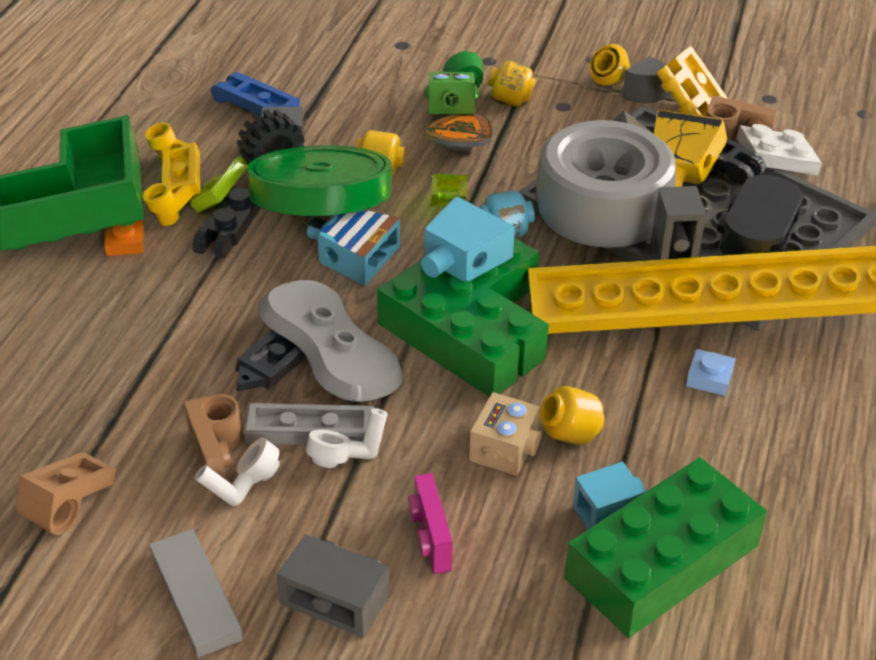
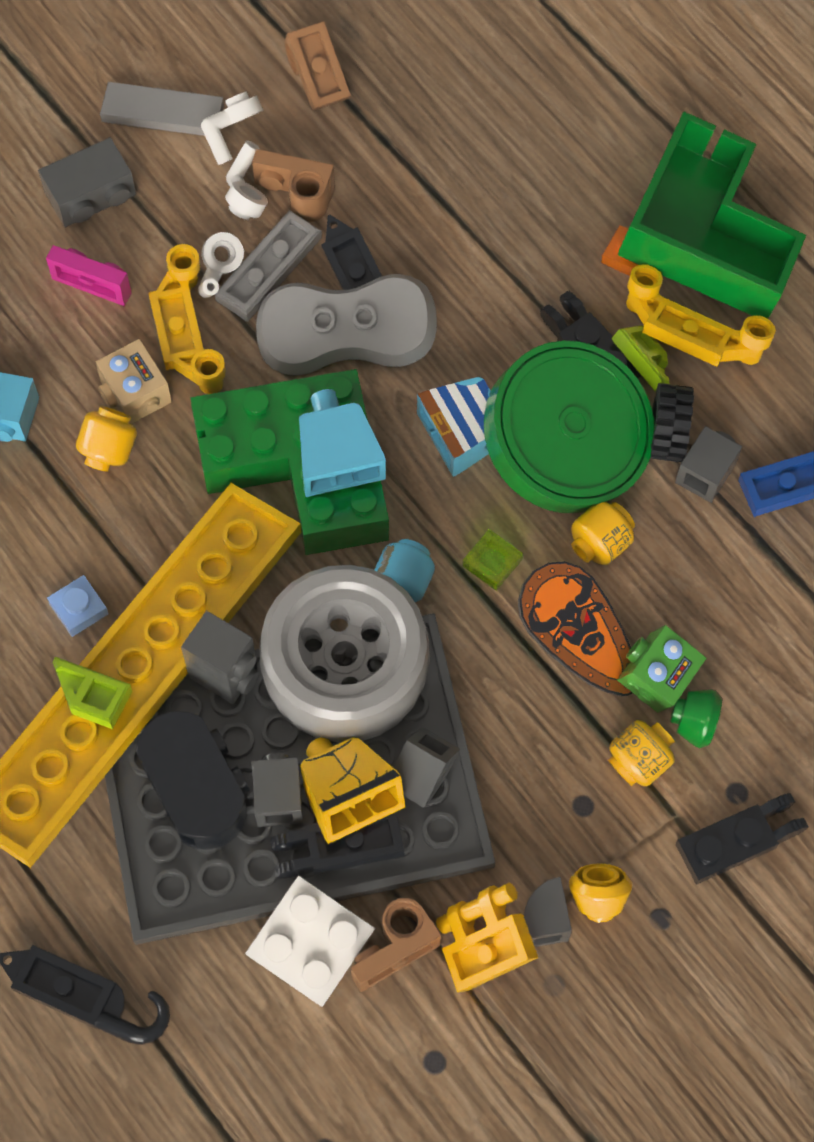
camera: 125 degrees right, 25 degrees up
none -> lime tile [53,657,132,729]
none -> yellow plate [148,244,226,394]
none -> white plate [201,91,263,165]
none -> dark grey brick [252,753,303,827]
none -> black hinge [675,793,809,885]

